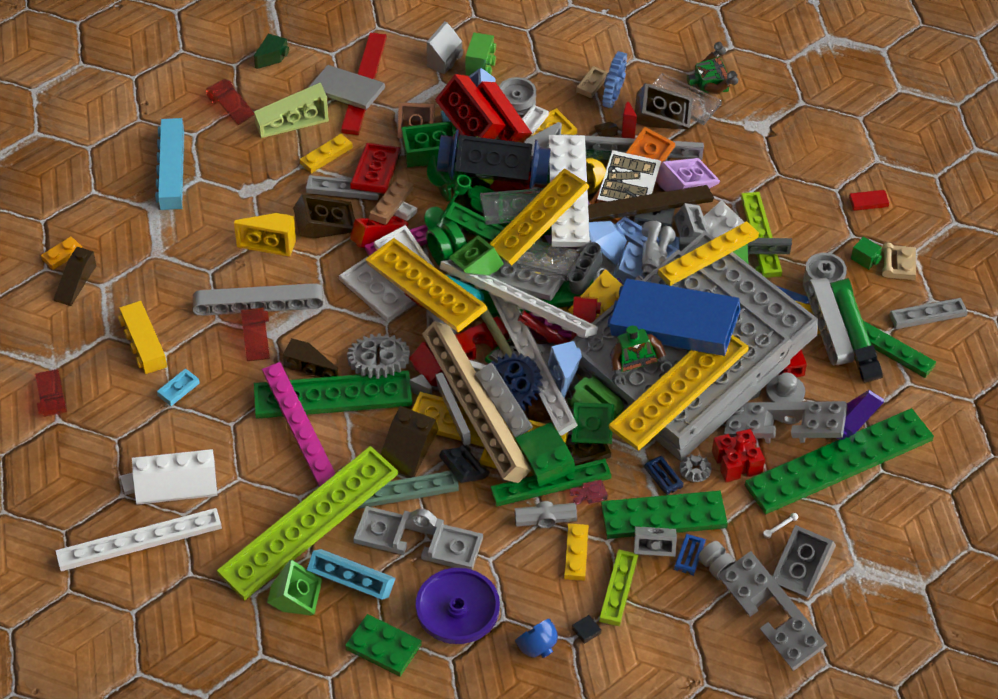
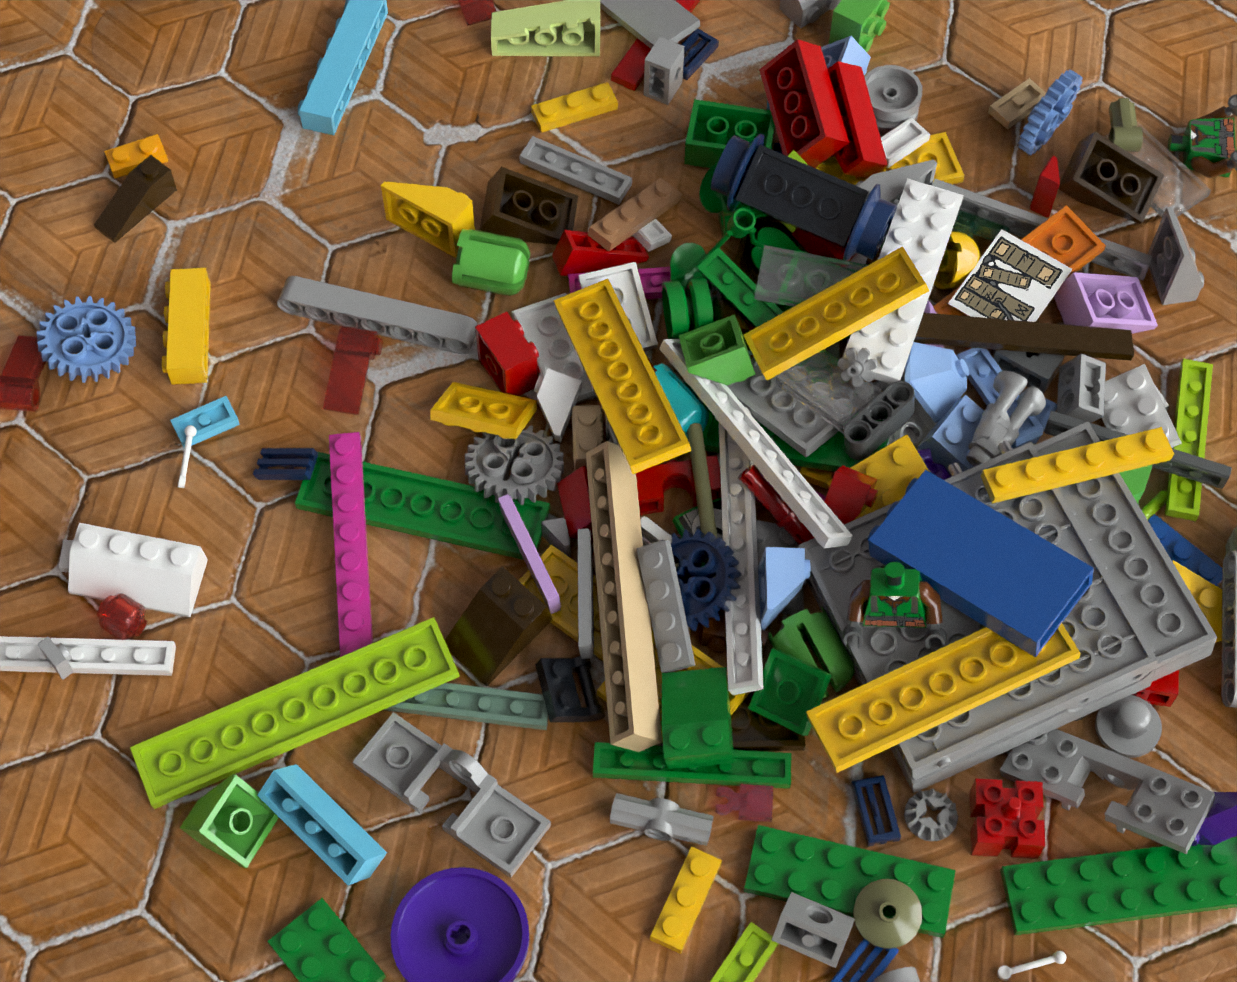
camera: 20 degrees right, 10 degrees up
dark brown slope [283,338,338,378] -> none
red tile [350,143,401,194] -> none
nougat slope [397,102,435,138] -> none
dark brown slope [594,121,618,137] -> none
none -> medium blue gear [37,296,136,383]
none -> light grey plate [38,636,73,680]
none -> clear red head [97,593,147,640]
none -> white hinge [177,425,197,488]
none -> dark blue tile [253,448,318,480]
none -> yellow plate [430,382,537,439]
none -> bright green cylinder [452,229,530,296]
none -> red brick [475,311,540,396]
none -> lavender tile [498,494,561,614]
none -> white slope [534,368,582,443]
none -> tan brick [572,405,604,471]
none -> light grey brick [644,36,684,105]
none -> dark blue tile [681,29,719,80]
none -> light grey plant [838,348,877,387]
none -> olive dish [853,879,922,949]
none -> olive piece [1109,98,1143,152]
none -> light grey slope [1148,206,1204,305]

